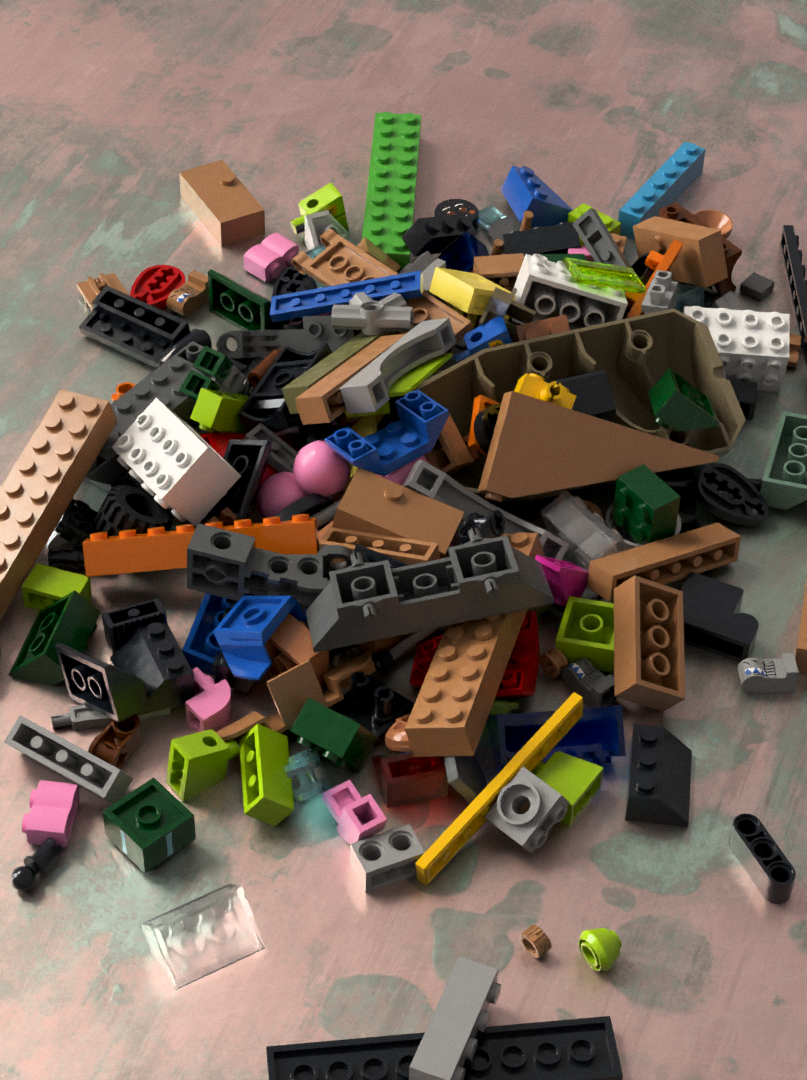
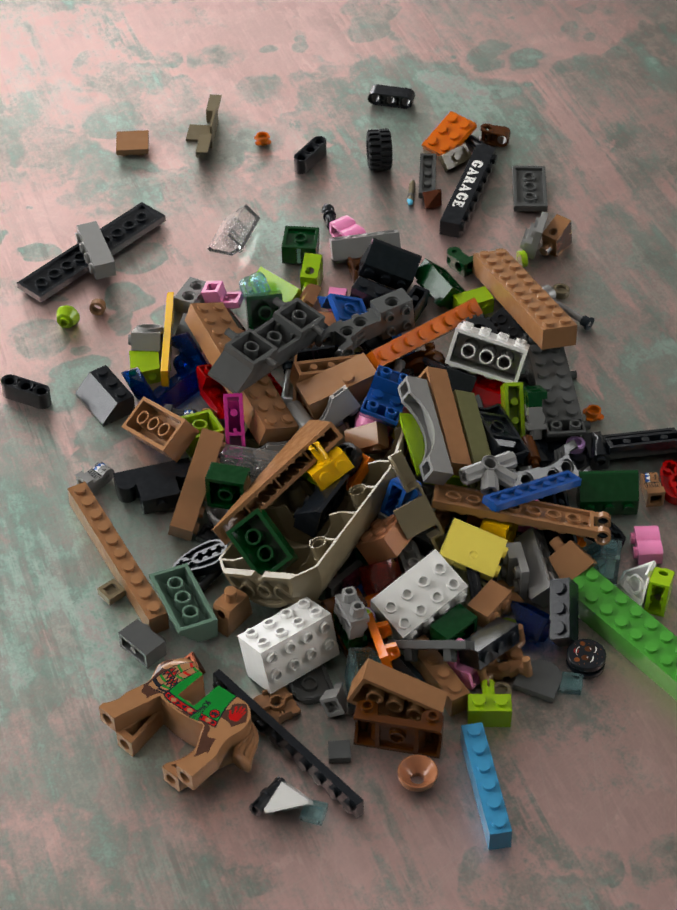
camera: 140 degrees right, 0 degrees up
black piece [458,510,505,544] -> none
blue wedge [501,166,573,228] -> none
clear neon green piece [563,257,646,293] -> none
none -> medium nougat torso [213,586,253,637]

